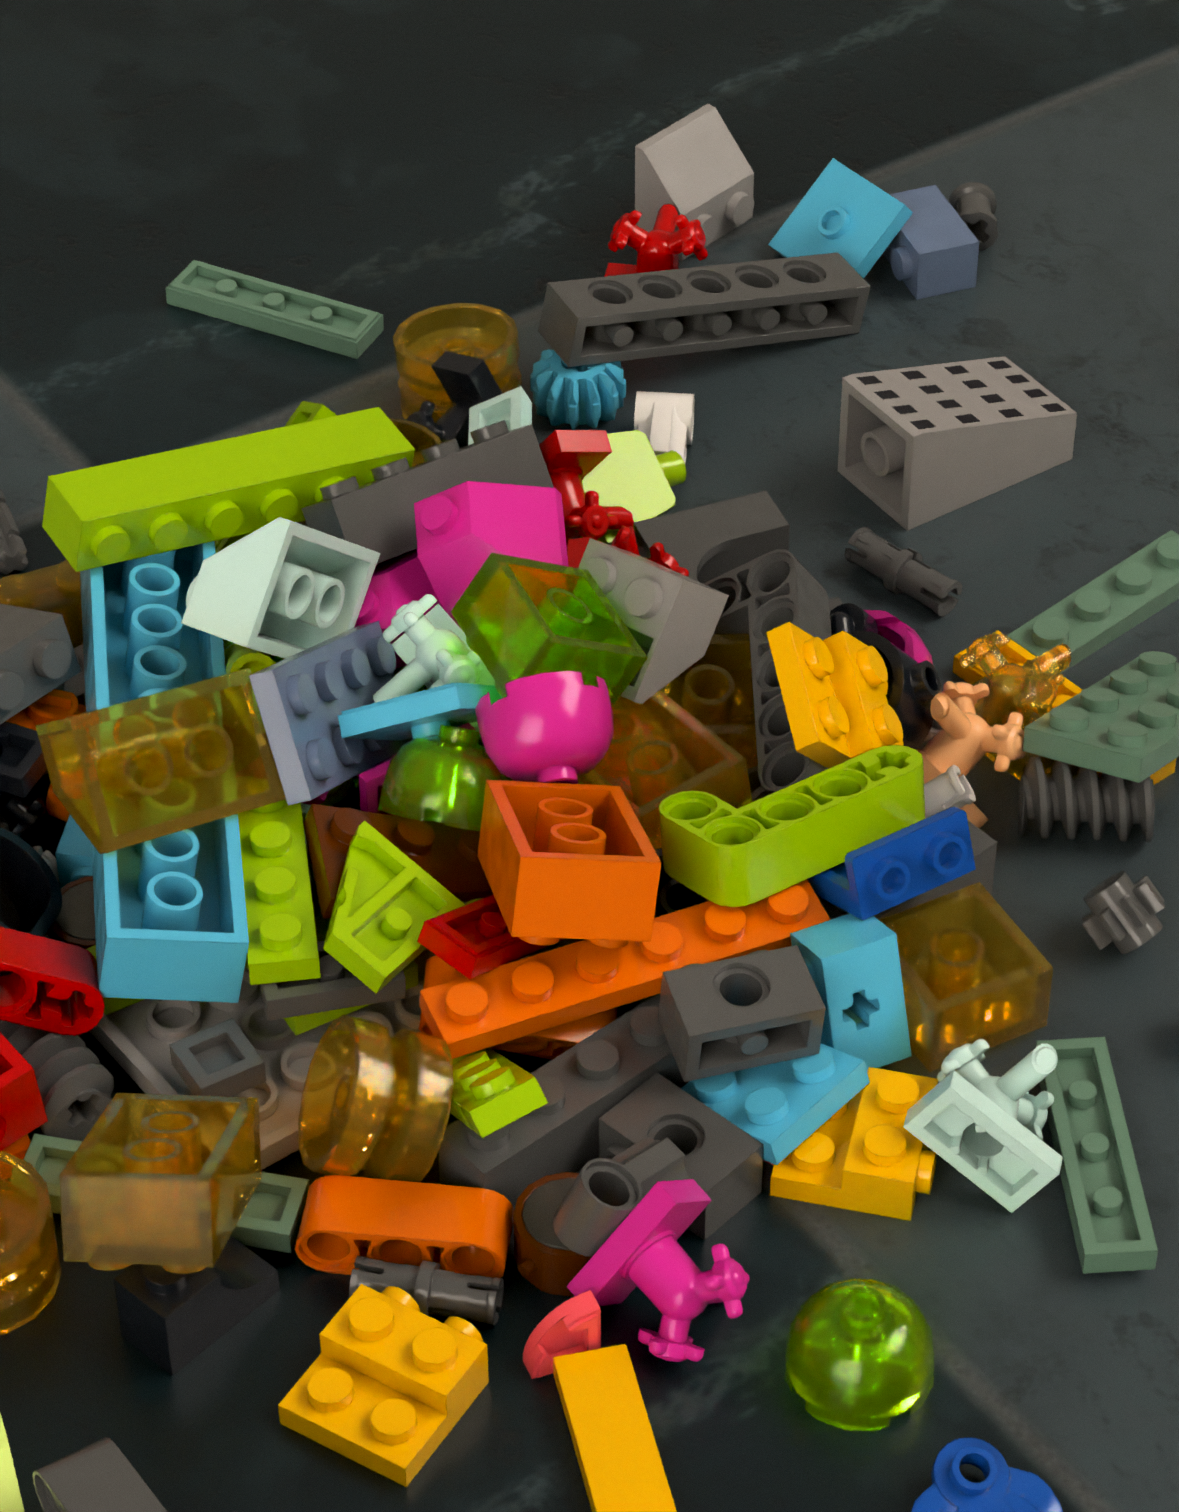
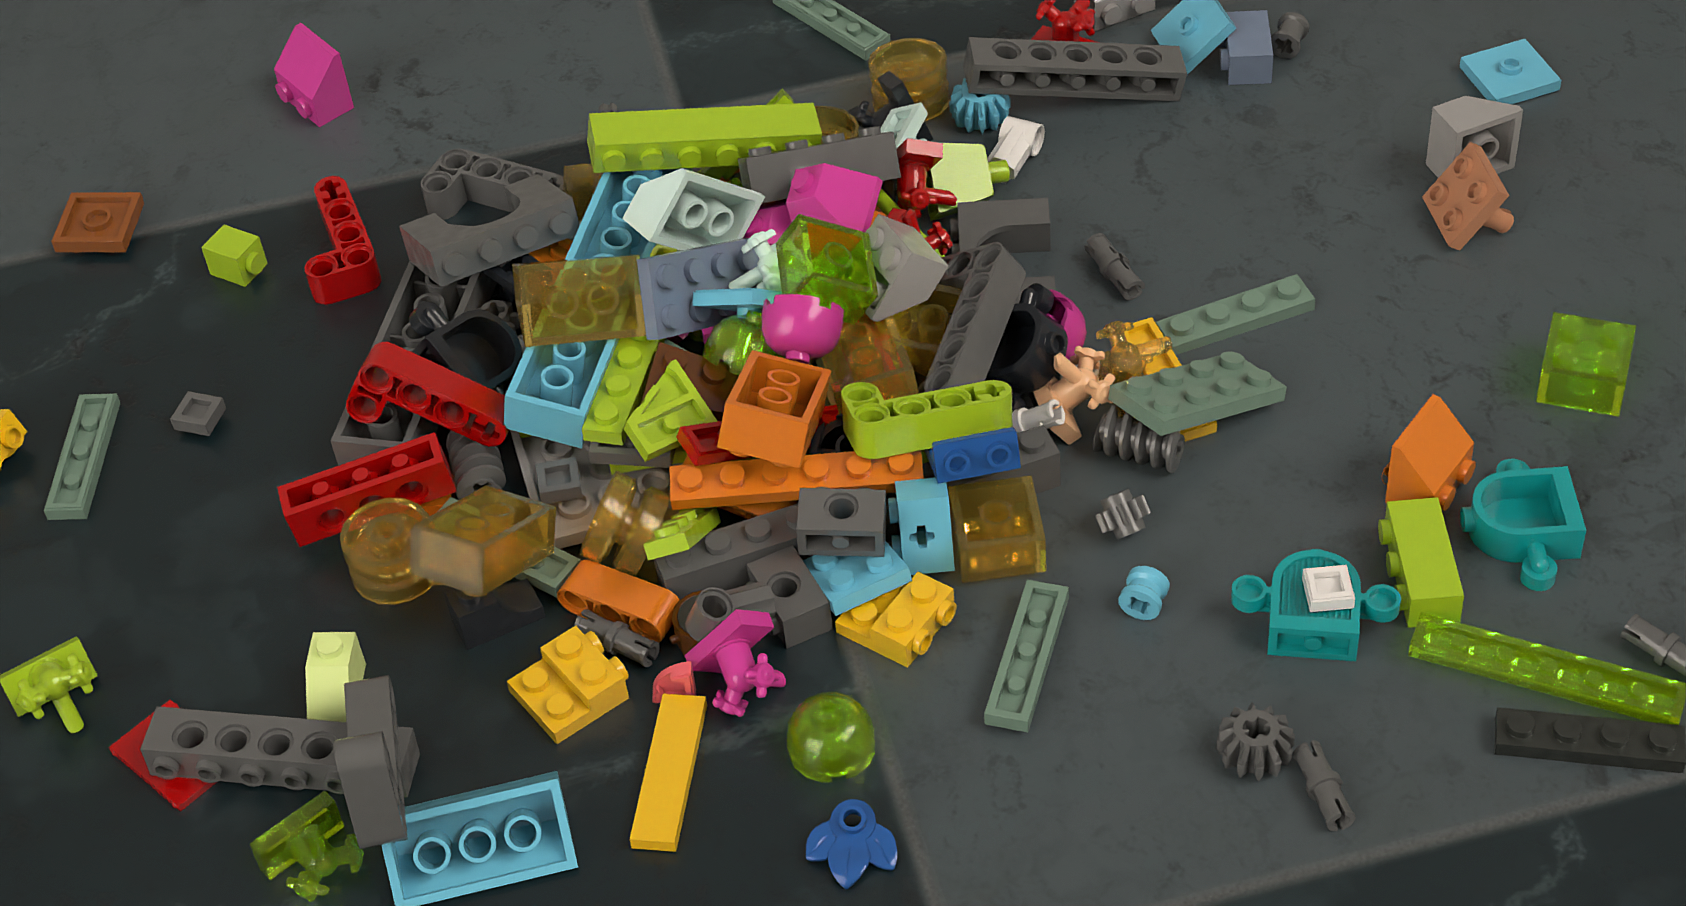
camera: 25 degrees right, 5 degrees up
yellow plate [766,622,903,769] -> none
light grey slope [838,356,1077,531] -> none
light aqua piece [903,1039,1063,1213] -> none

